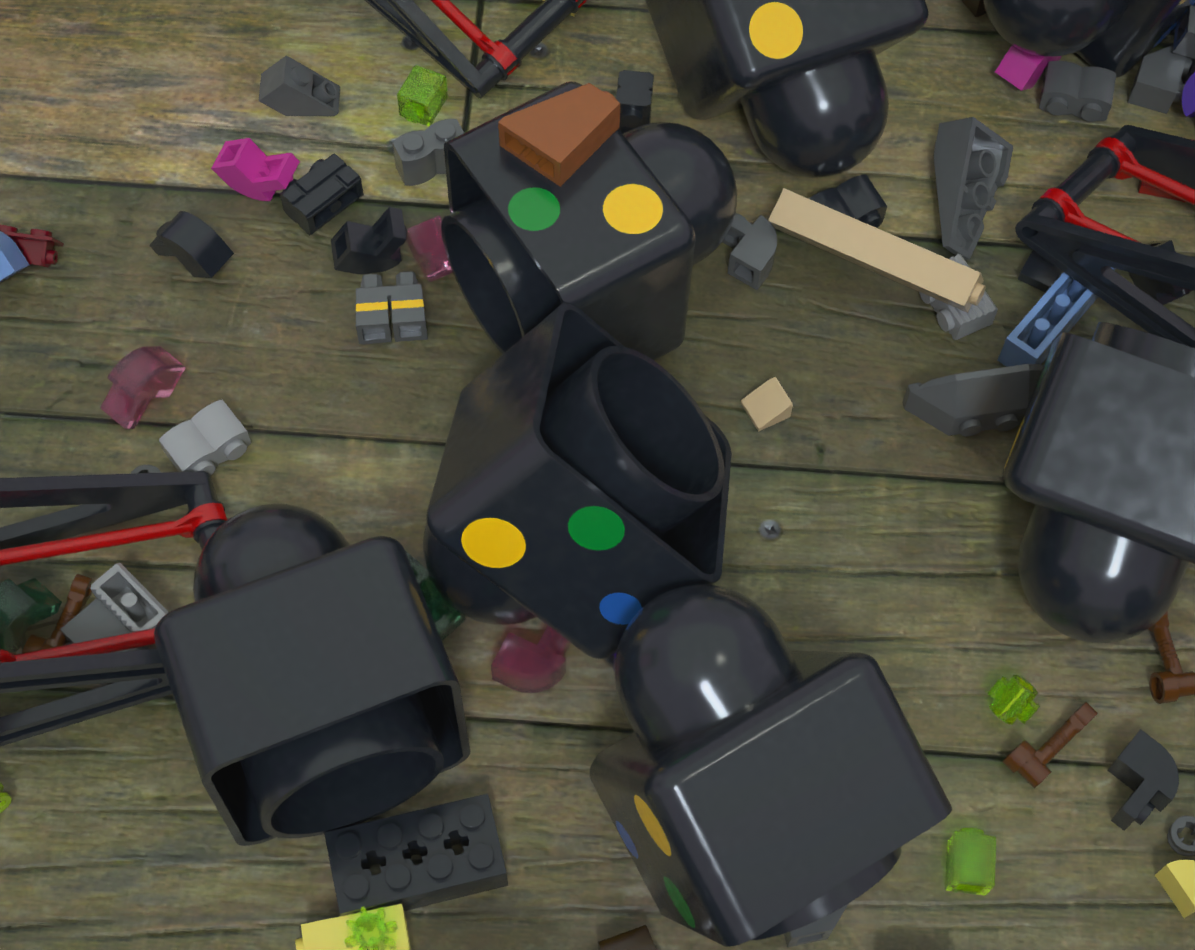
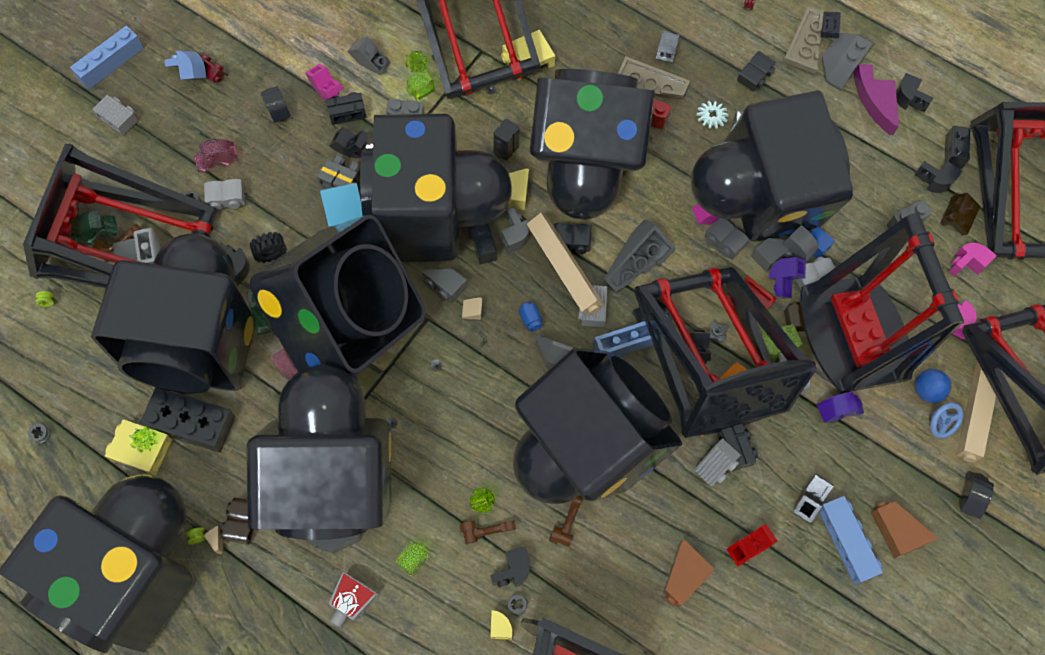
camera: 30 degrees right, 5 degrees up
dark orange slope [498,83,620,187] -> none
none -> black tyre [250,232,287,263]
none -> medium azure tile [320,182,362,227]
none -> clear neon green gear [405,51,427,73]
none -> dark grey slope [423,269,467,303]
none -> black brick [470,224,497,264]
none -> blue brick [518,302,543,332]
none -> dark grey plate [709,321,728,342]

